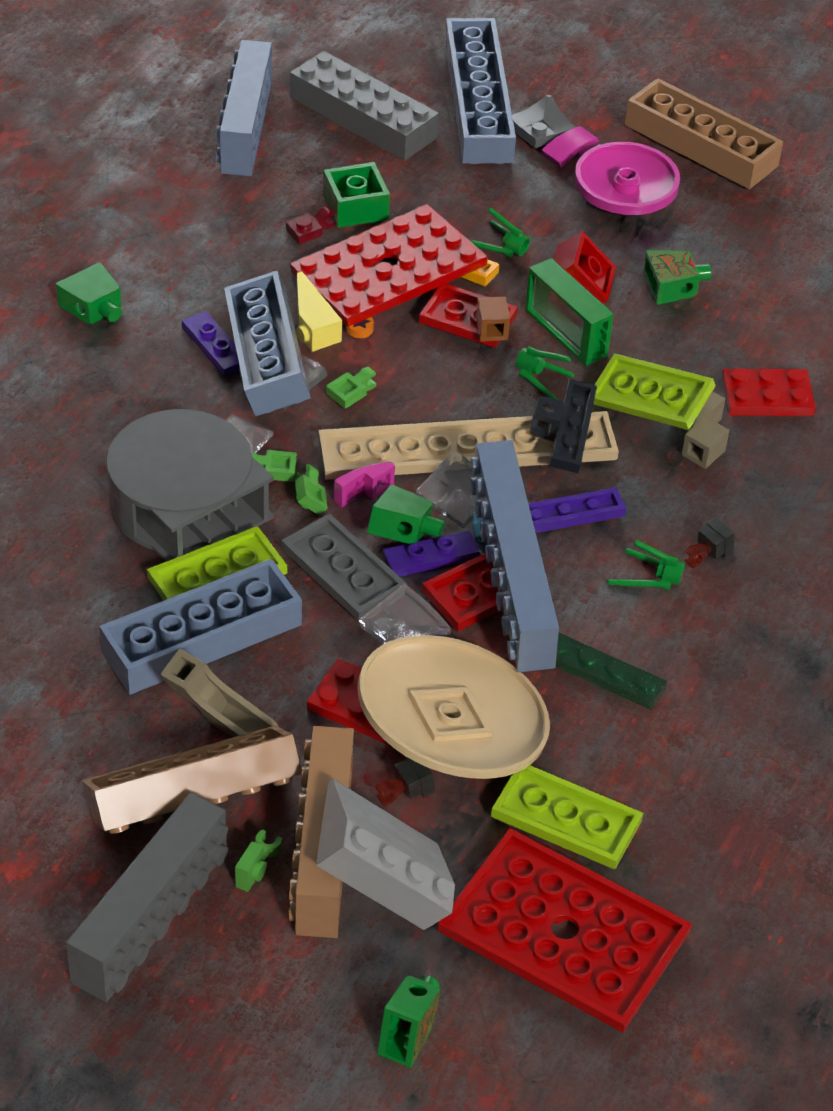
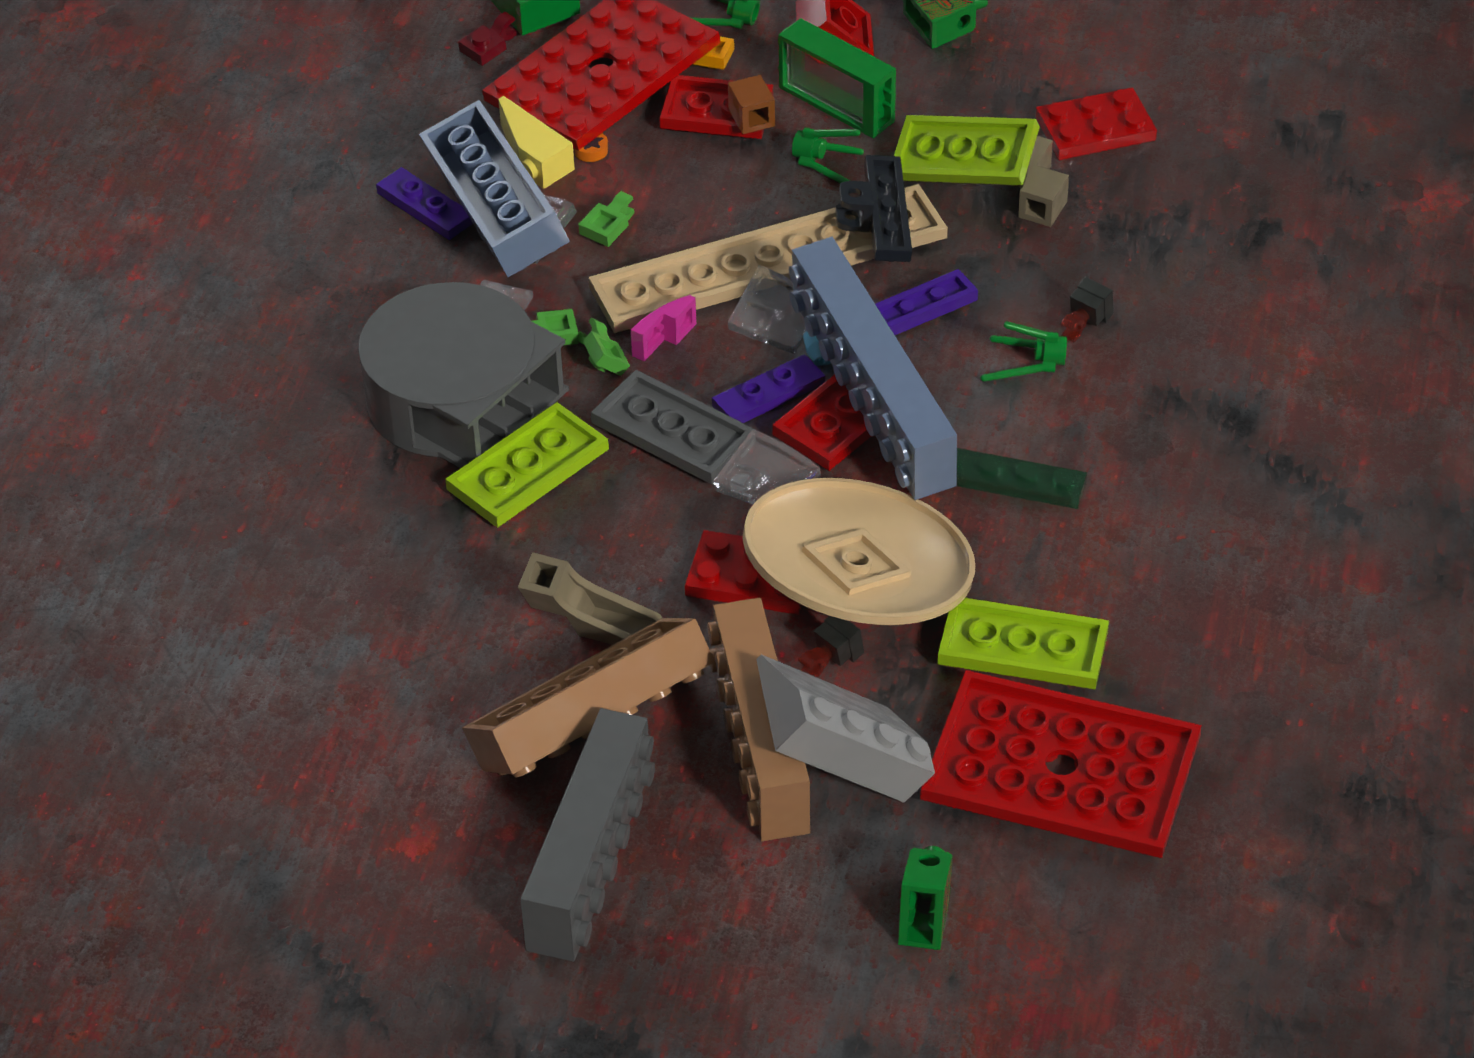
camera: 10 degrees left, 0 degrees up
green torso [56,262,122,324] -> none
sand blue brick [99,558,302,695] -> none
bright green plate [235,830,282,892] -> none
green torso [367,484,445,544] -> none

